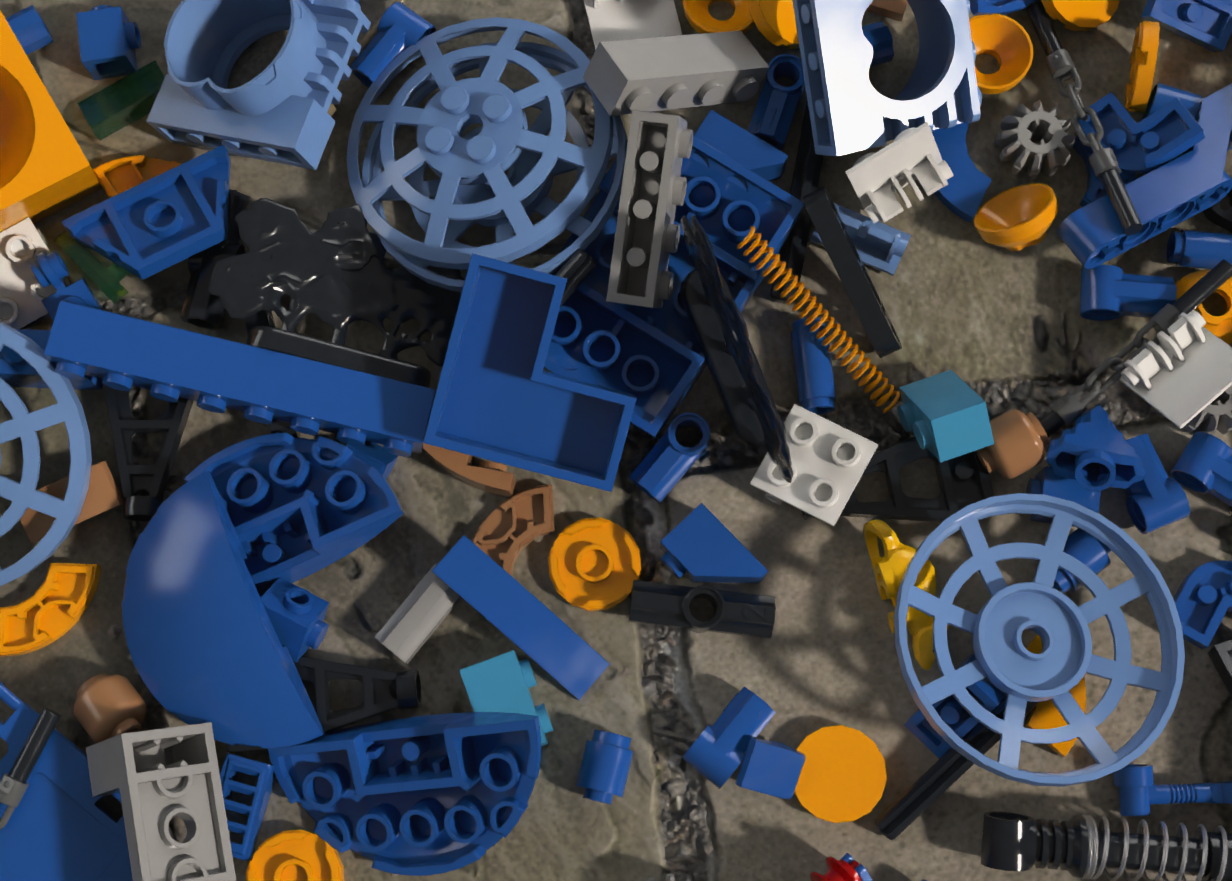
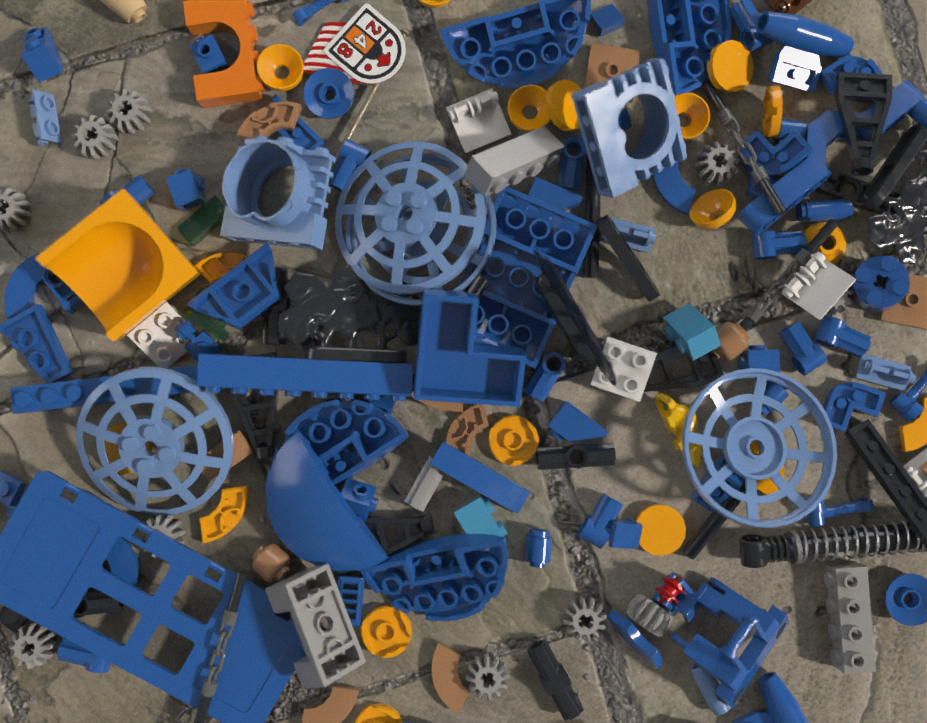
camera: 10 degrees left, 10 degrees up
light grey brick [606,110,693,308] -> none
light orange piece [737,226,900,413] -> none
blue piece [791,317,836,415] -> none
white hinge [845,122,954,224] -> none
blue rock [1046,405,1145,491] -> none

